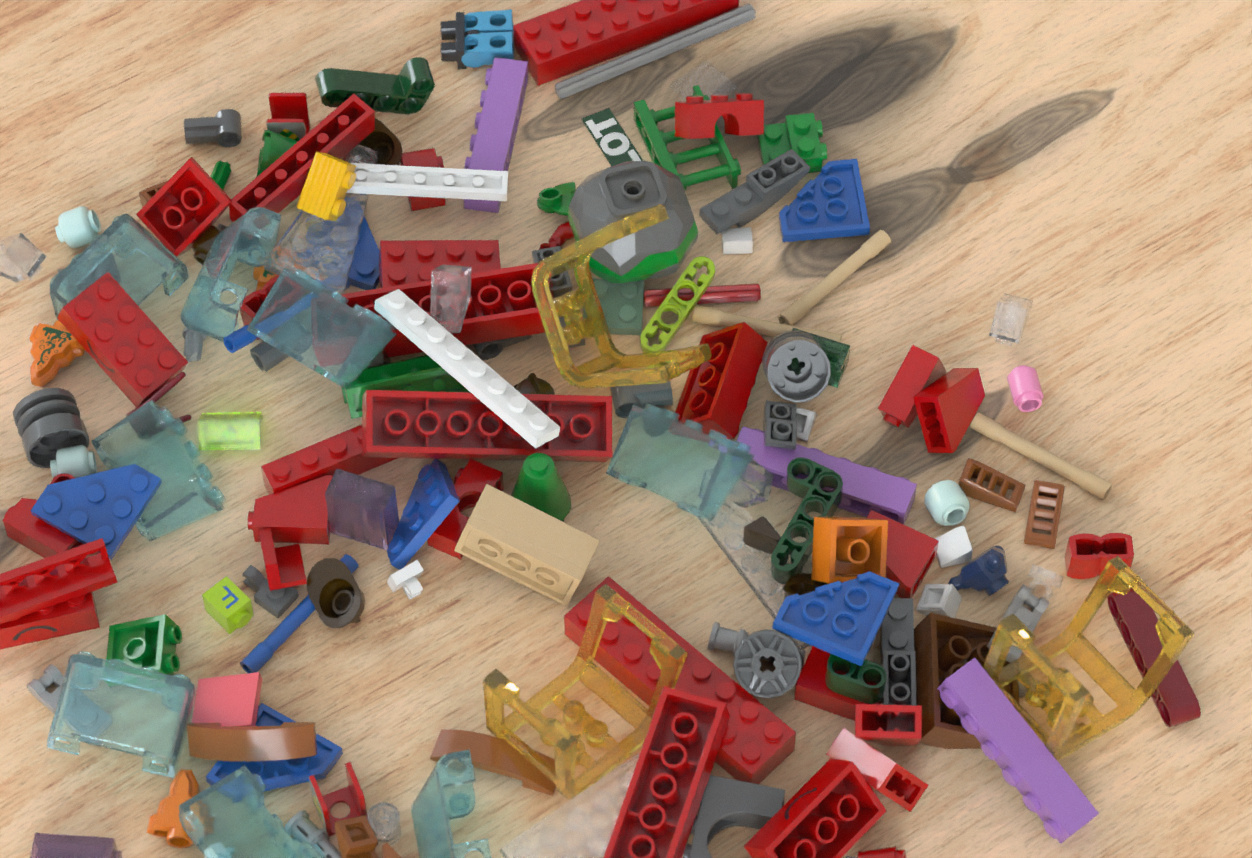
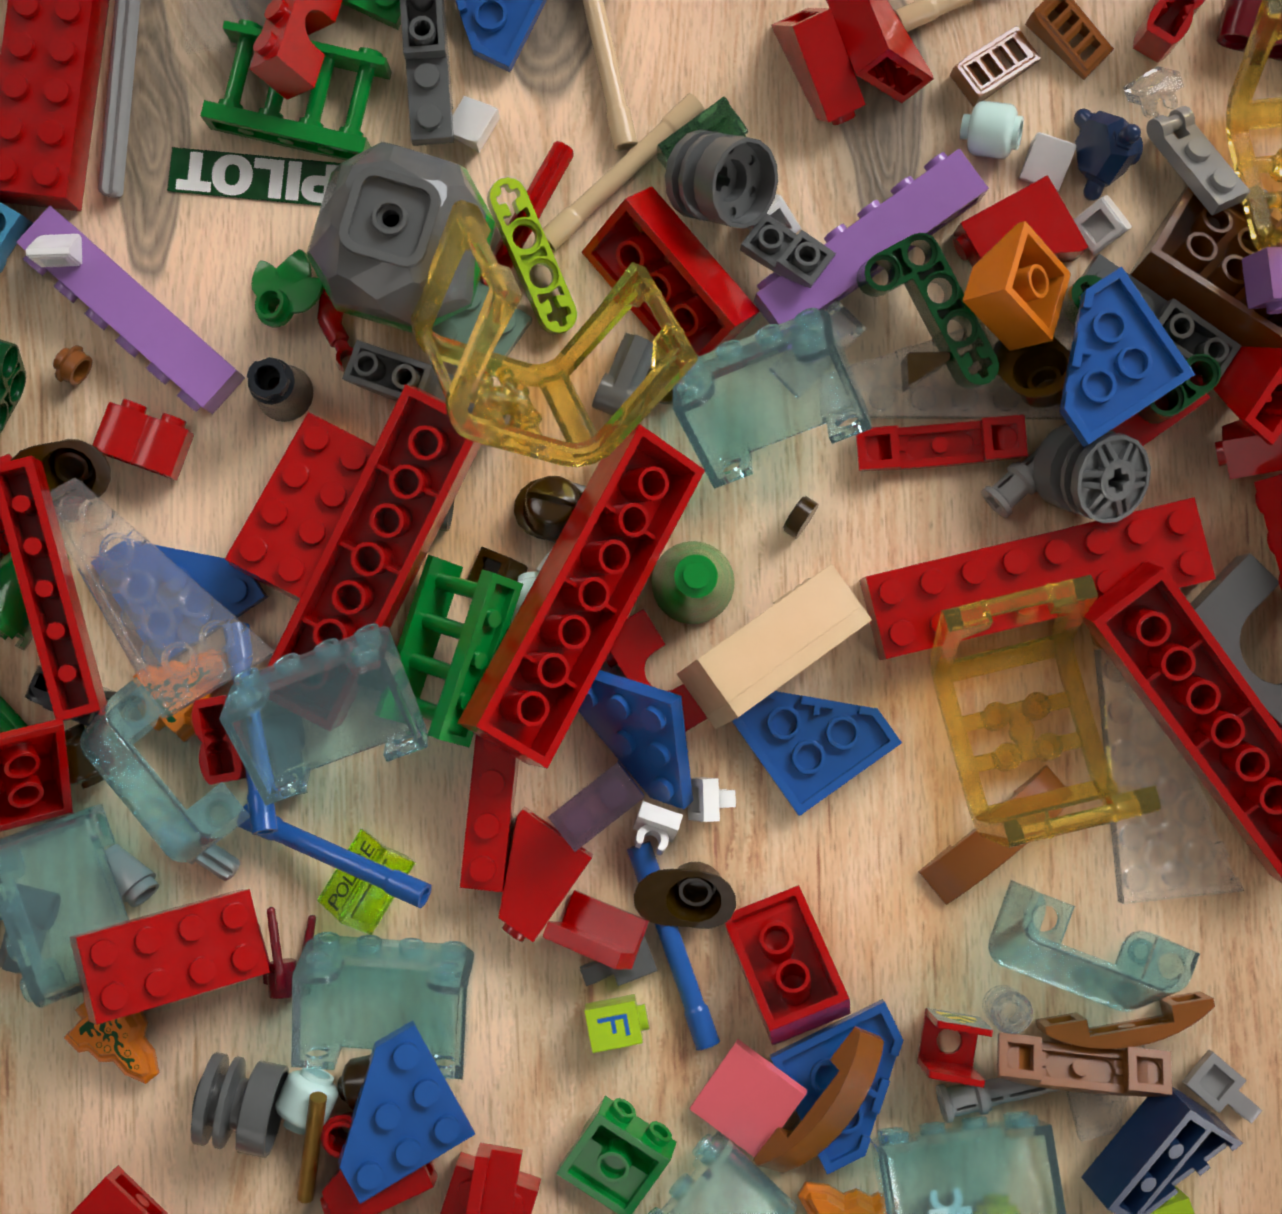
camera: 60 degrees left, 30 degrees up
yellow brick [296,152,356,221] -> none
white plate [346,163,508,201] -> none
white plate [374,289,560,448] -> none
clear slope [430,265,472,333] -> none
none -> white slope [26,234,82,267]
none -> dark orange plate [53,345,93,385]
none -> light grey cone [98,844,159,907]
none -> blue piece [237,804,432,908]
none -> black plant [247,357,313,422]
none -> pearl gold bar [297,1091,327,1204]
none -> white tile [633,801,683,856]
none -> red slope [724,885,851,1046]
none -> blue plate [732,691,902,816]
none -> dark brown tile [783,496,819,539]
none -> red slope [855,414,1028,471]

